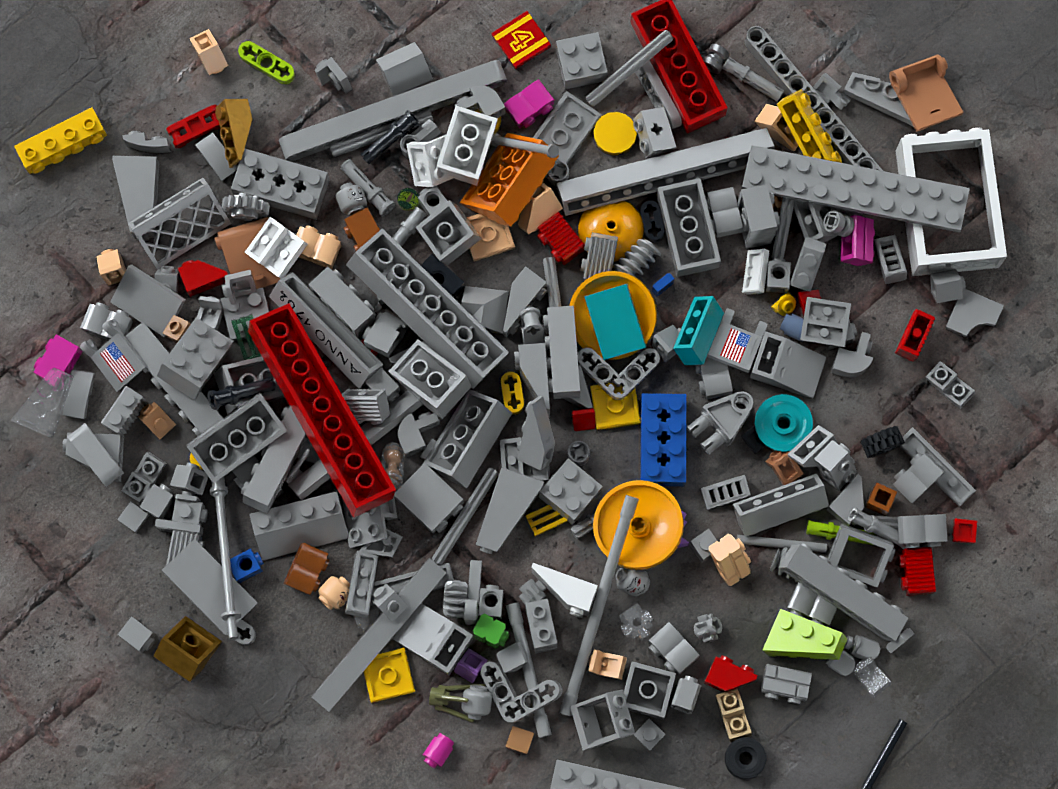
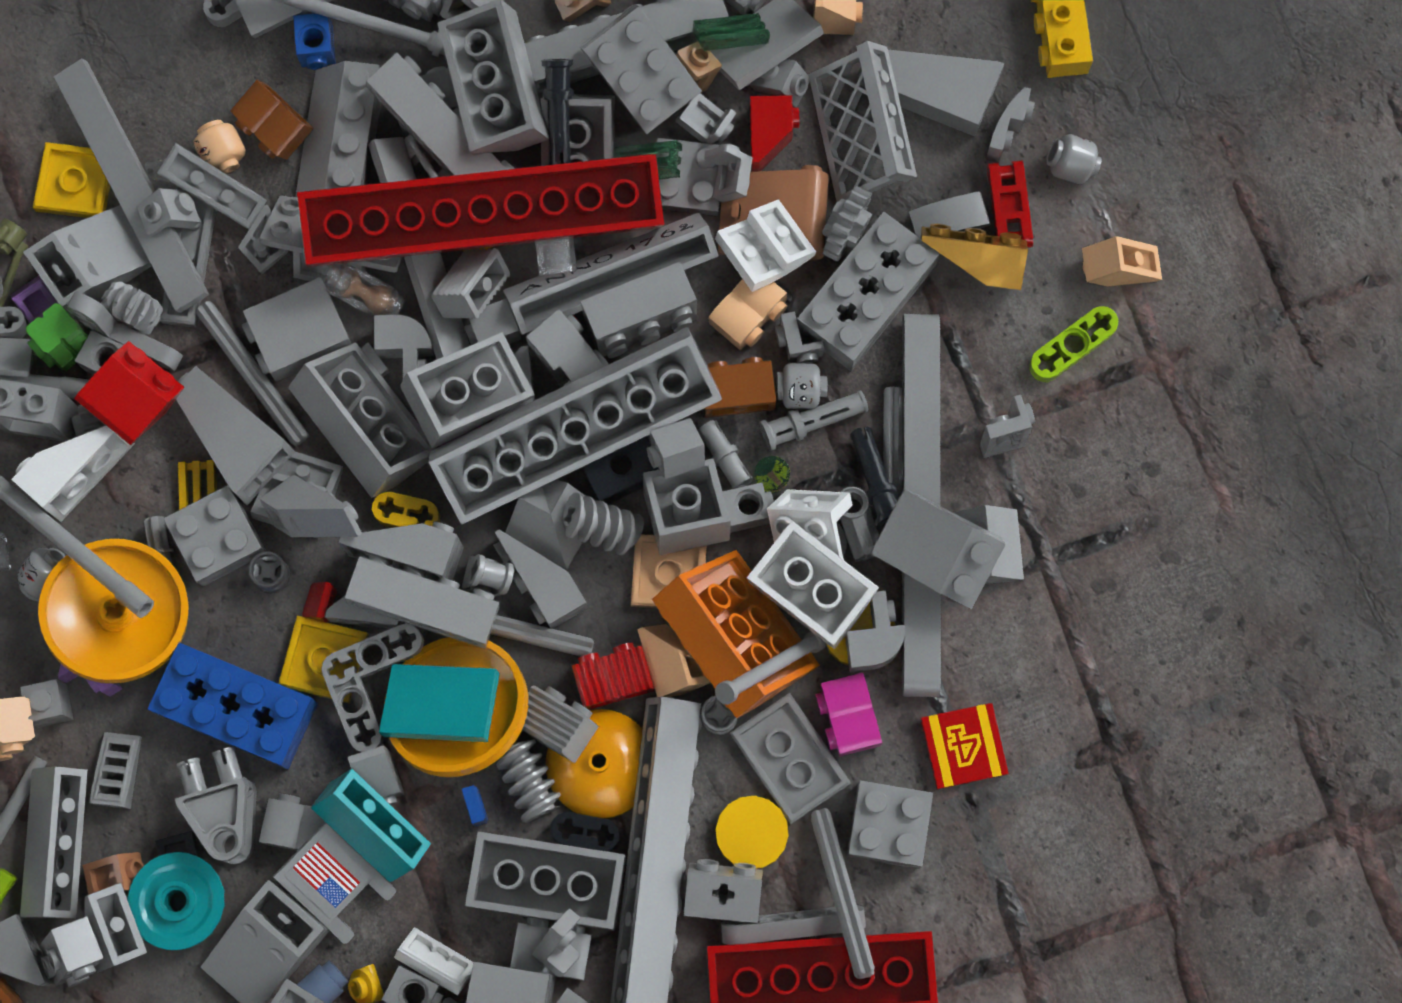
camera: 110 degrees right, 0 degrees up
none -> red slope [74,341,185,445]
none -> light grey bracket [532,908,581,977]
none -> clear plate [535,237,577,276]
none -> light grey piece [563,493,644,556]
none -> light grey brick [647,418,705,479]
none -> clear green tile [692,13,770,51]
none -> light grey bracket [775,311,825,363]
none -> light grey slope [871,488,1006,609]
none -> light grey head [1047,134,1102,185]

